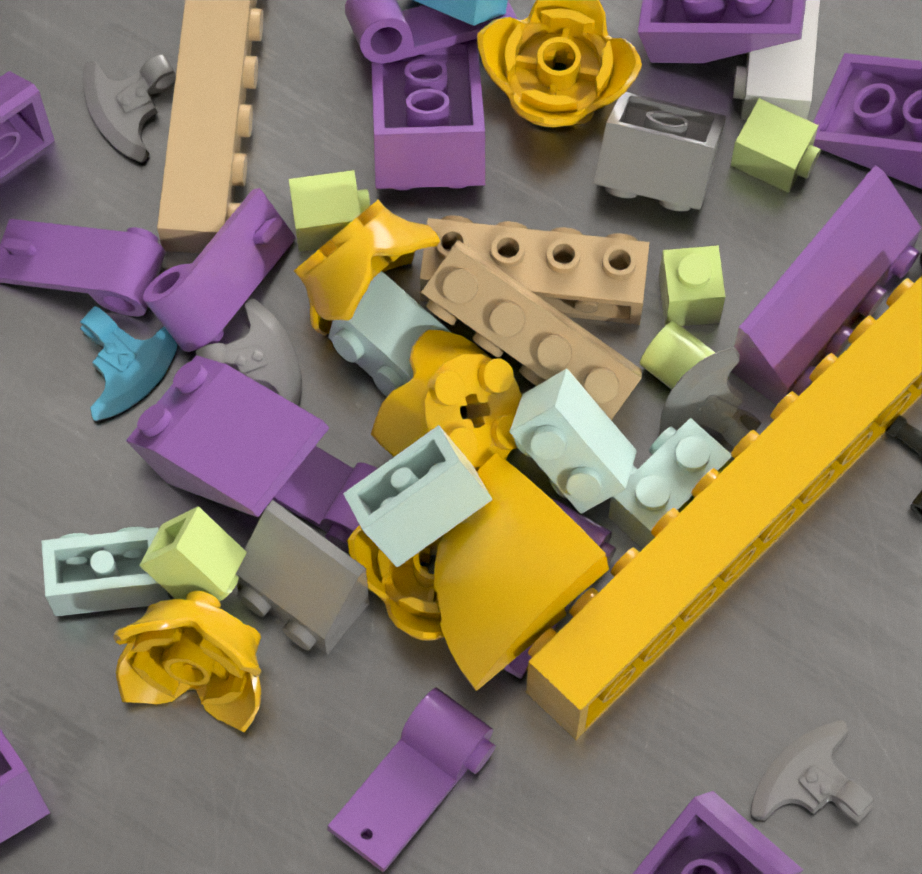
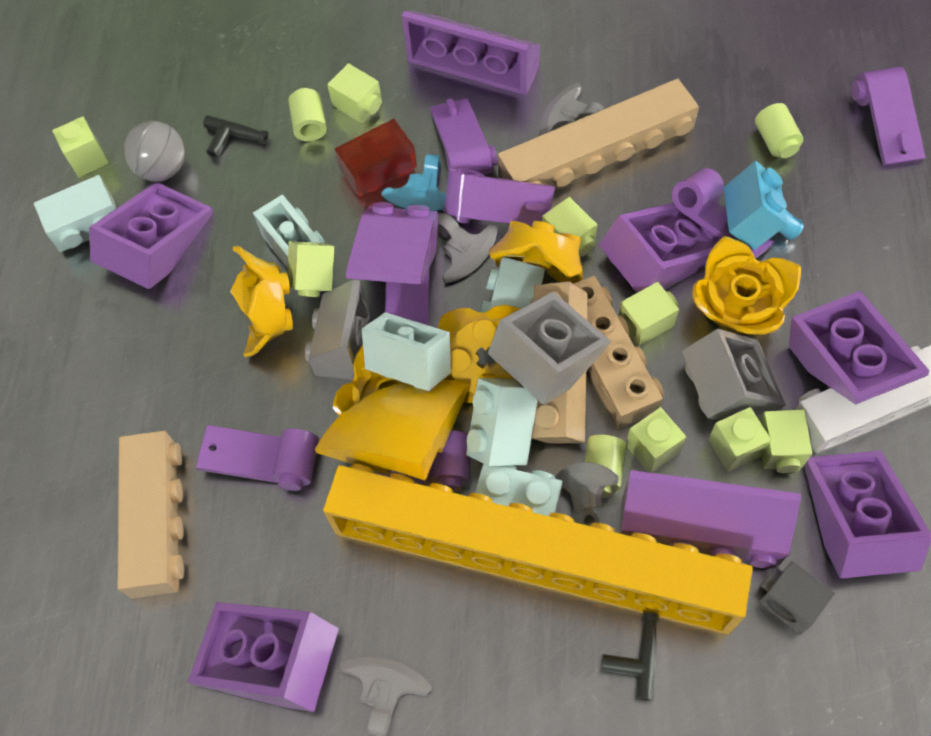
camera: 65 degrees right, 5 degrees down
none -> clear red brick [334,119,417,197]
none -> light grey slope [487,291,611,405]
none -> yellowish green brick [618,282,679,346]
none -> yellowish green brick [708,407,771,473]

